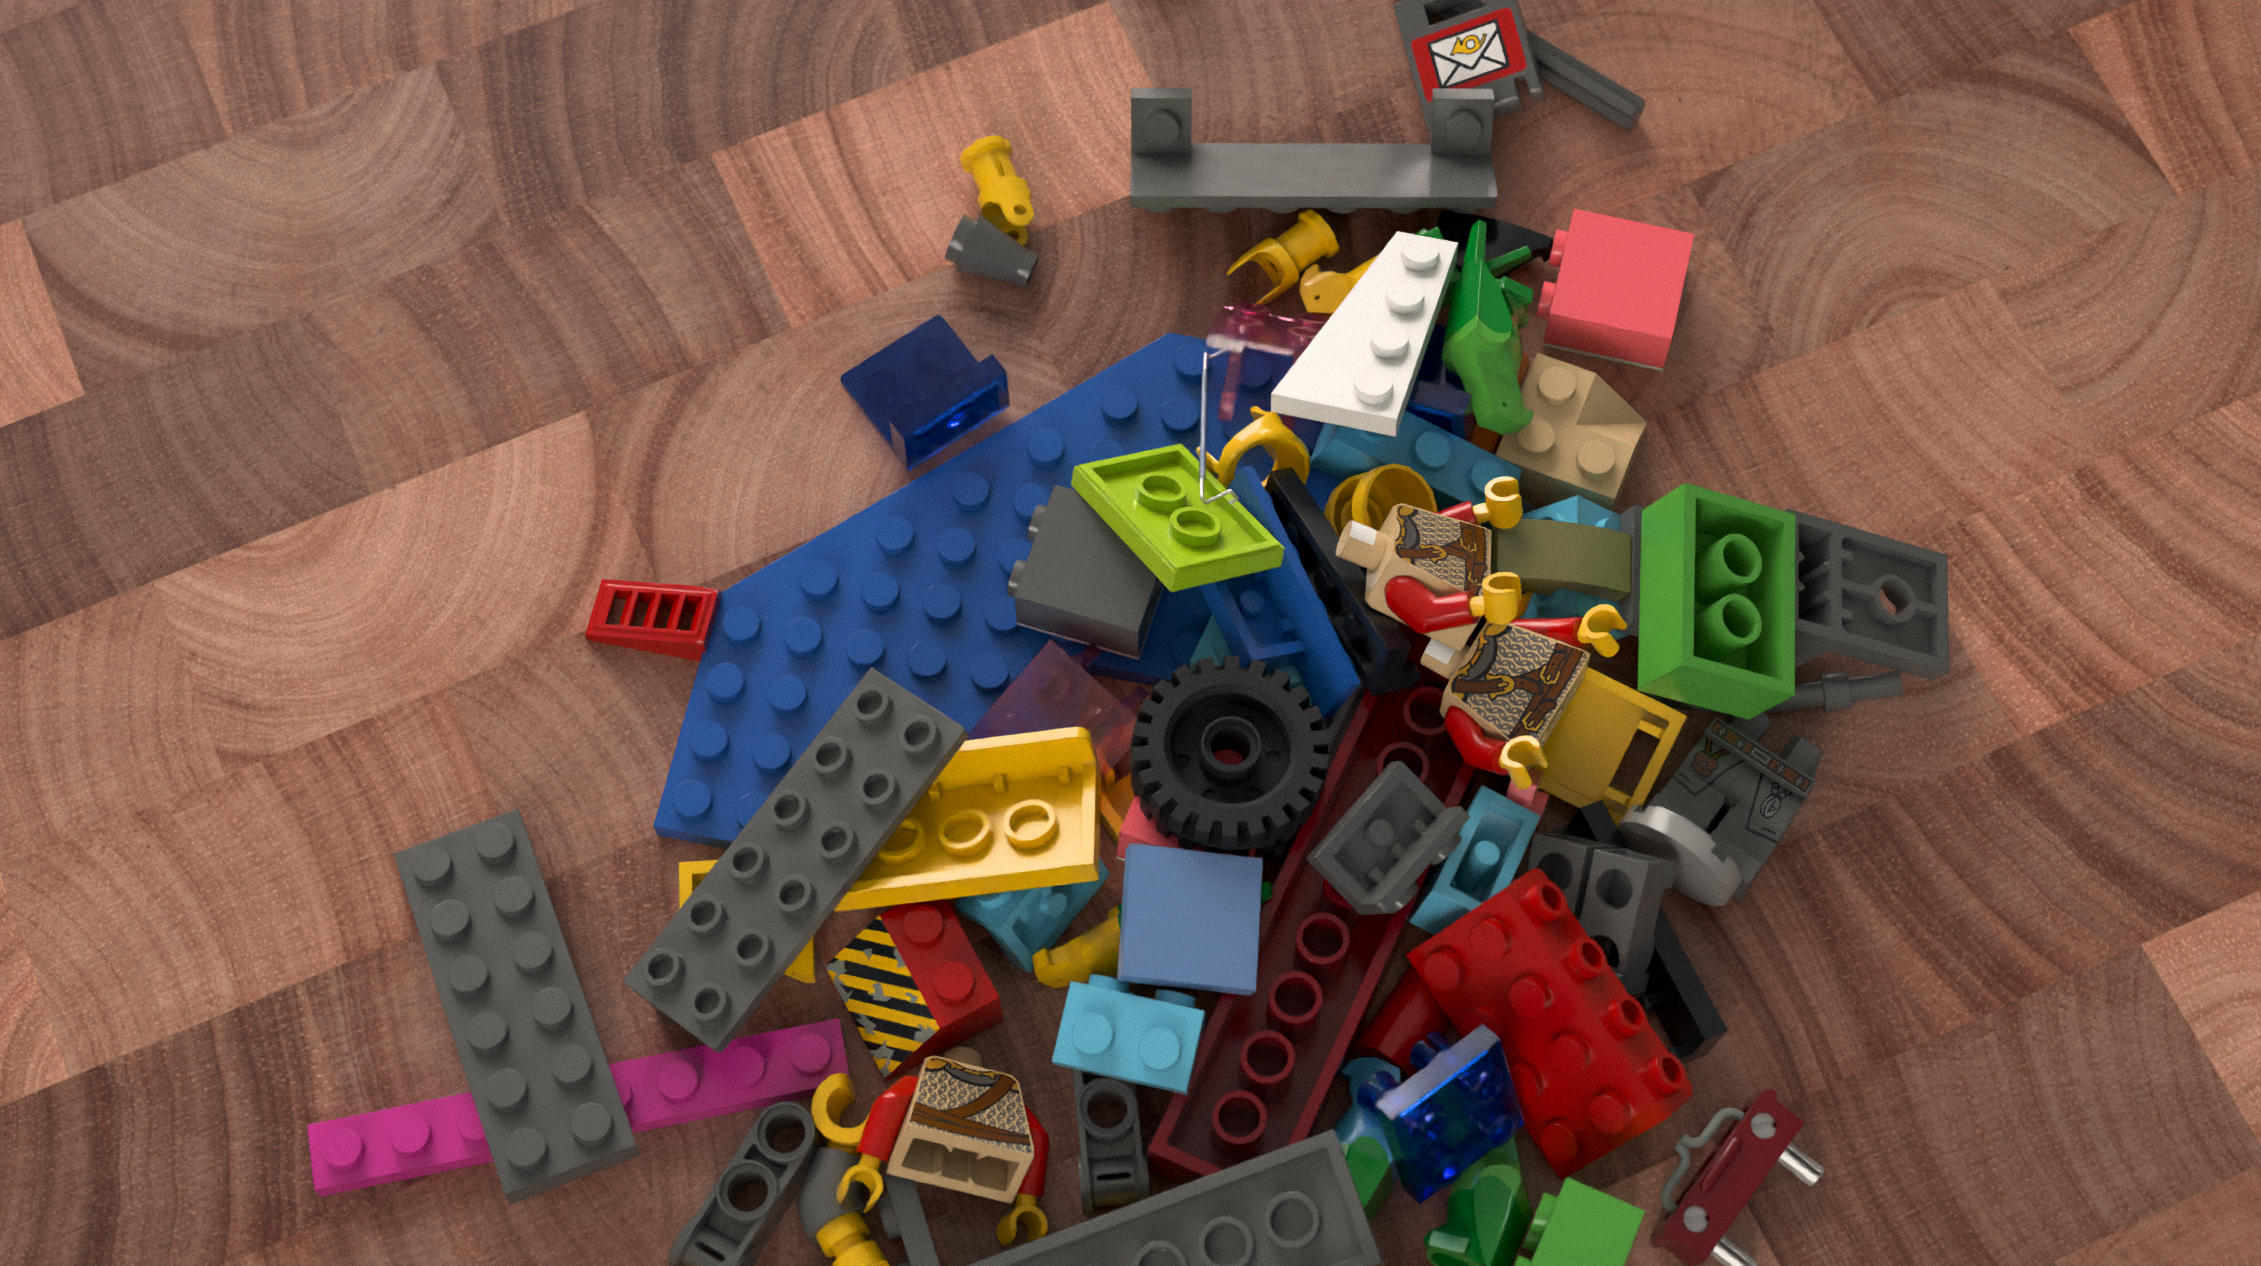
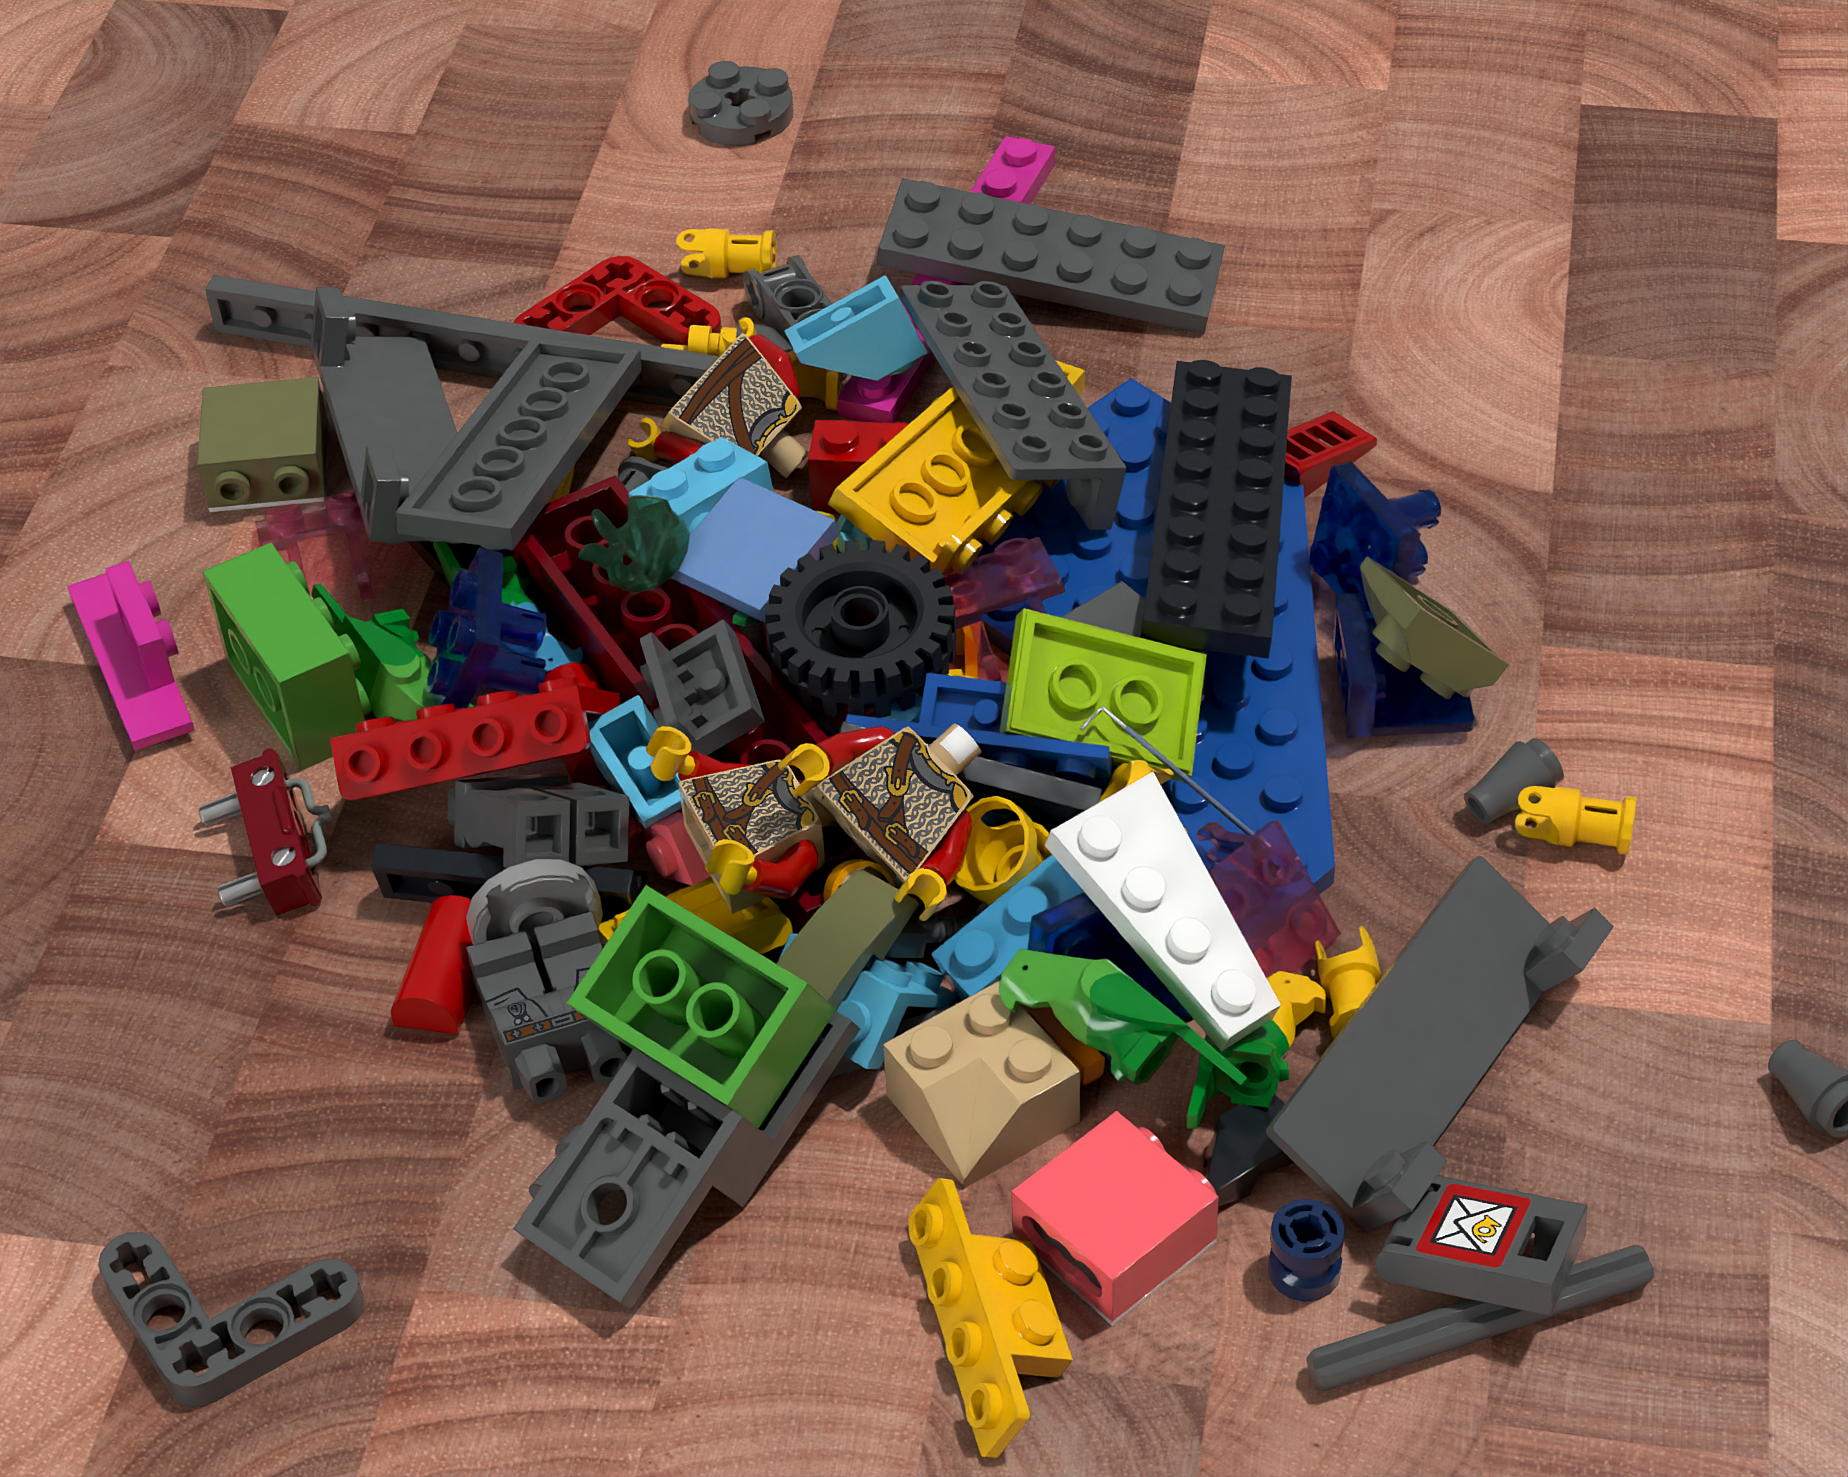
camera: 125 degrees right, 20 degrees down
none -> dark grey beam [98,1232,364,1407]
none -> red brick [391,895,475,1035]
none -> clear green piece [578,495,690,593]
none -> medium azure slope [784,275,928,381]
none -> yellow bracket [908,1178,1073,1458]
none -> black plate [1140,360,1292,659]
none -> dark blue wheel [1268,1199,1345,1302]
none -> clear blue plate [1309,461,1441,633]
none -> olive slope [1360,556,1509,700]

